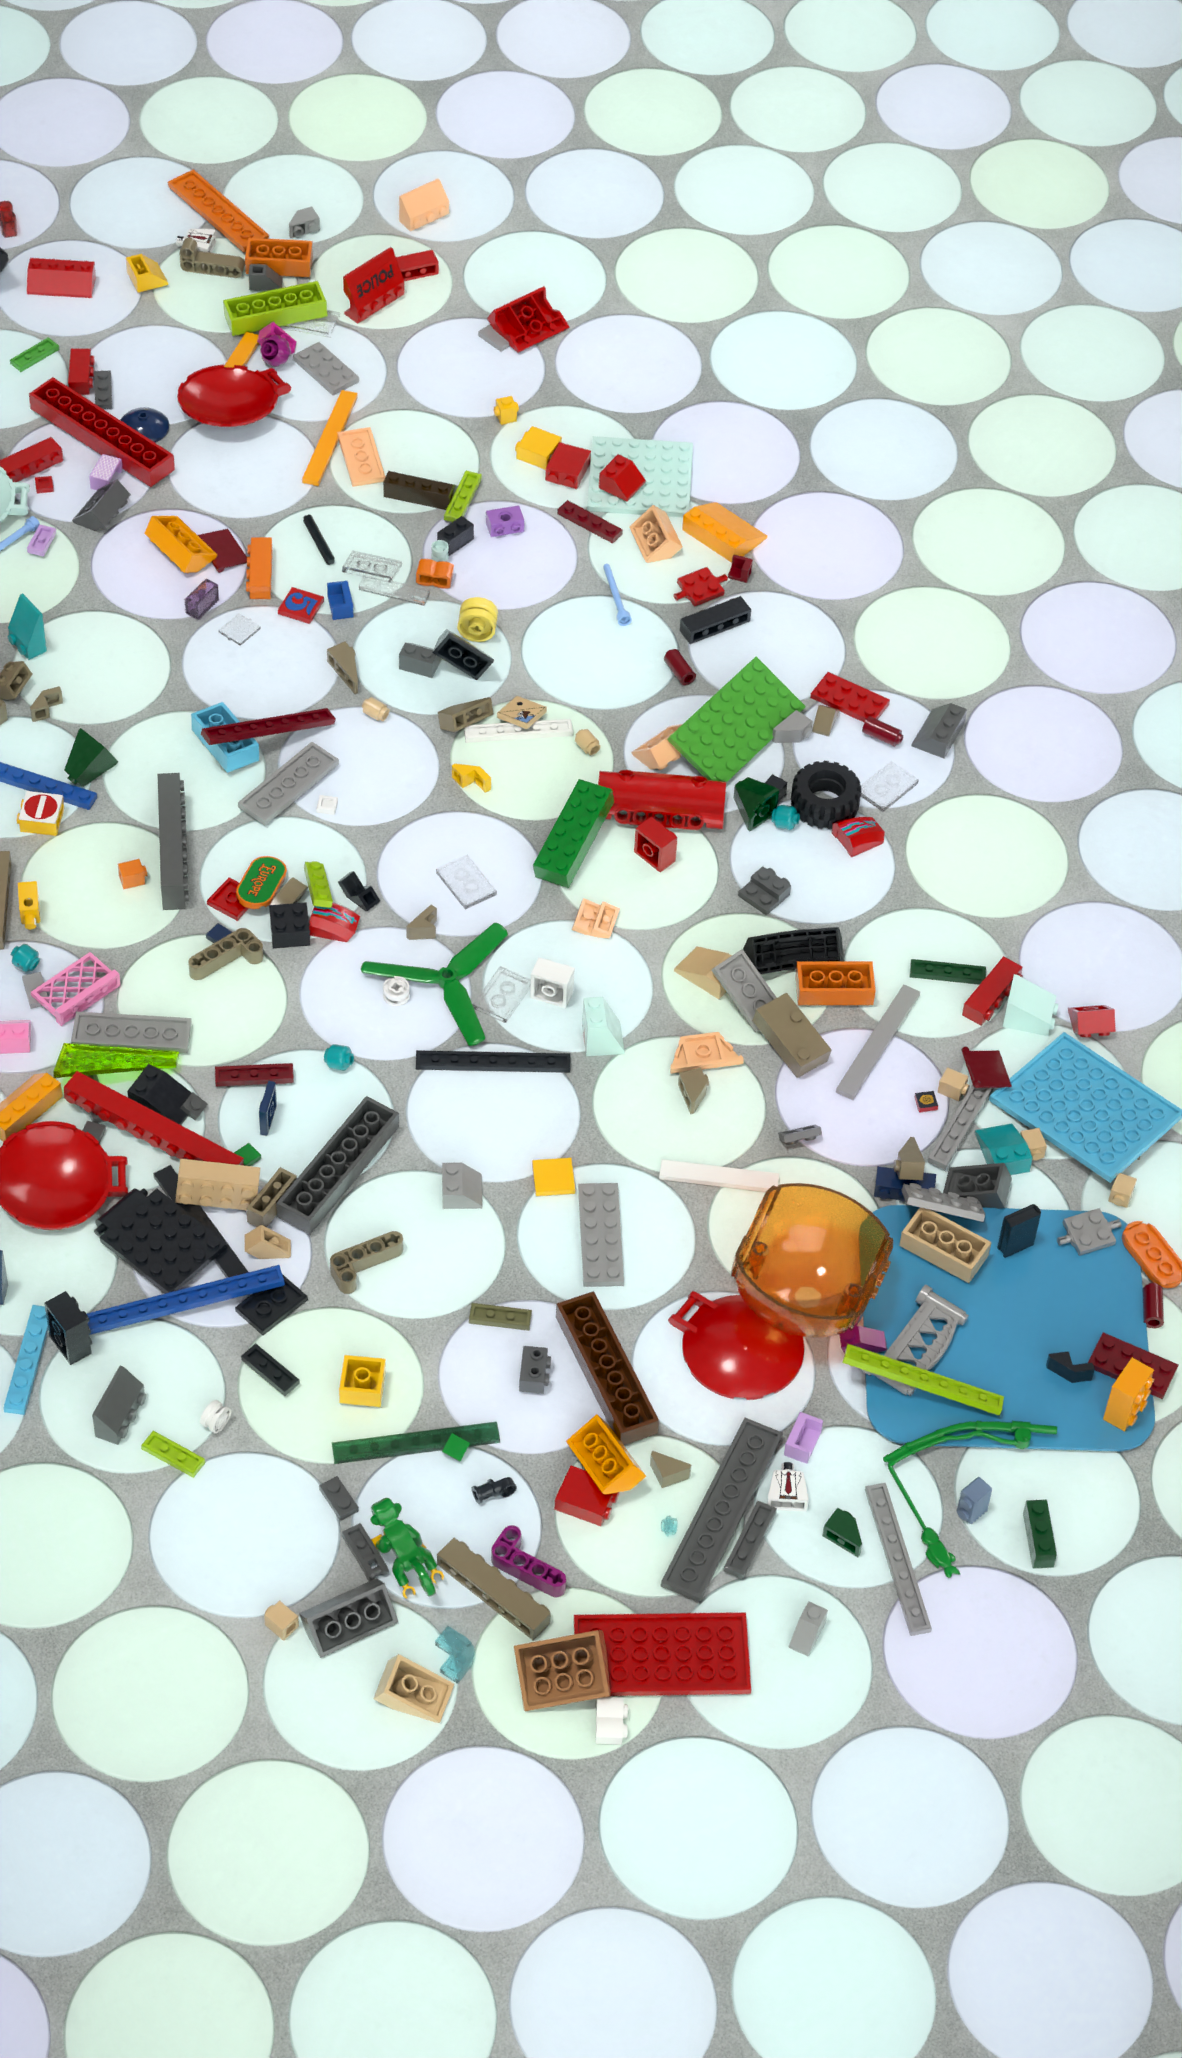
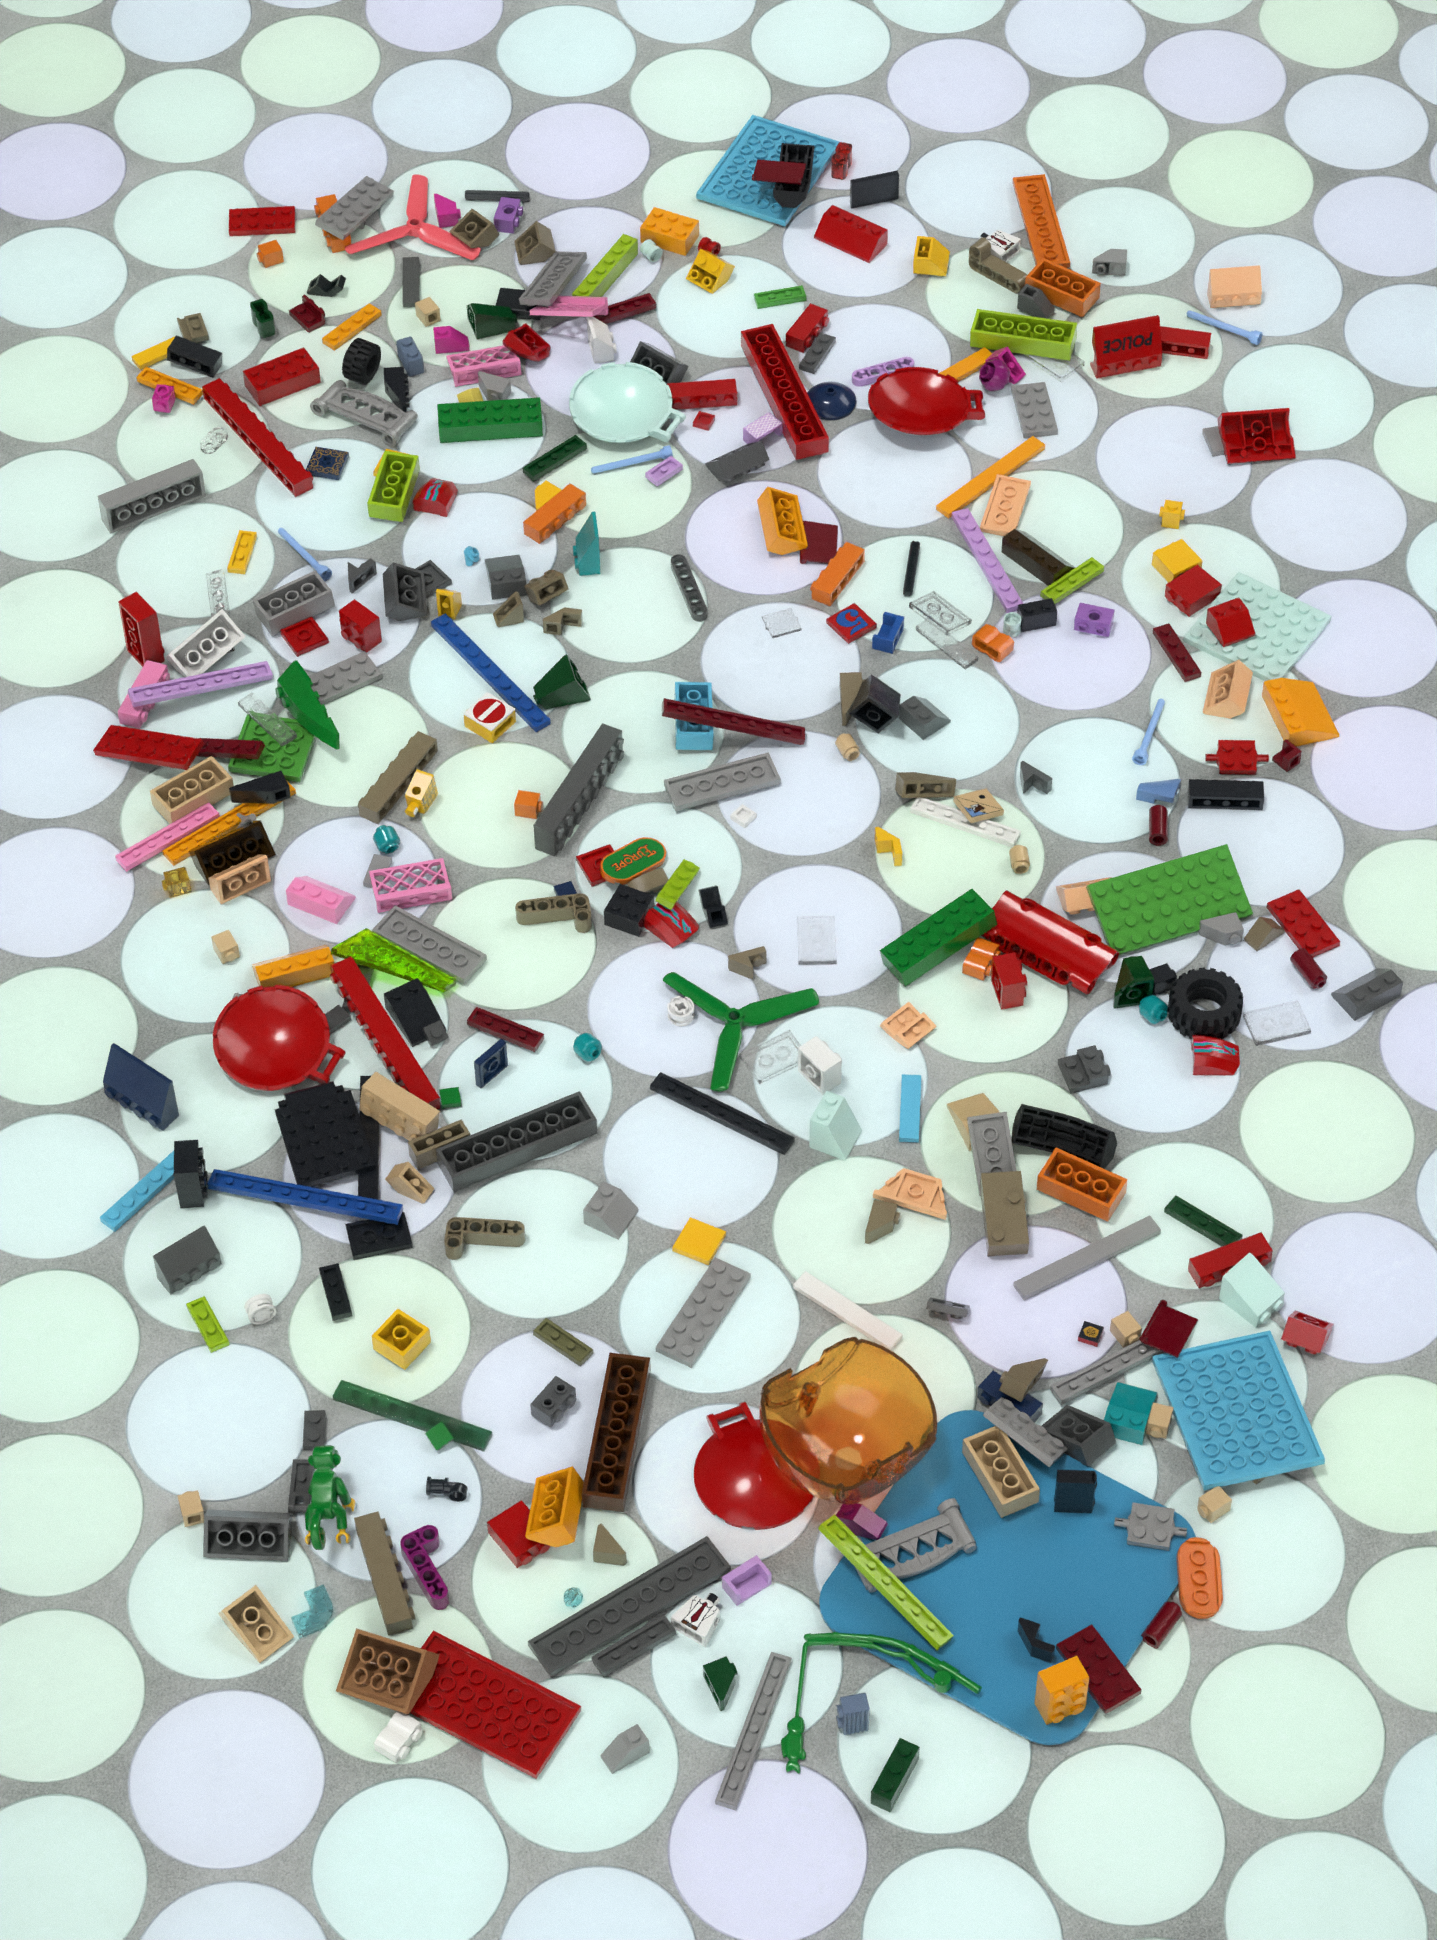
camera: 35 degrees right, 0 degrees up
clear purple brick [184,578,219,620] -> none
black slope [432,629,494,680] -> none
light yellow wheel [457,597,498,642] -> none
none -> dark grey beam [671,554,707,622]
none -> black slope [849,674,901,734]
none -> black tile [850,170,899,209]
none -> lavender beam [852,357,914,387]
none -> medium azure tile [899,1074,921,1143]
none -> lavender plate [952,508,1023,613]
none -> orange brick [962,937,1001,981]
none -> dark grey slope [1020,761,1053,794]
none -> medium blue slope [1136,779,1181,804]
none -> light blue piece [1187,310,1263,345]

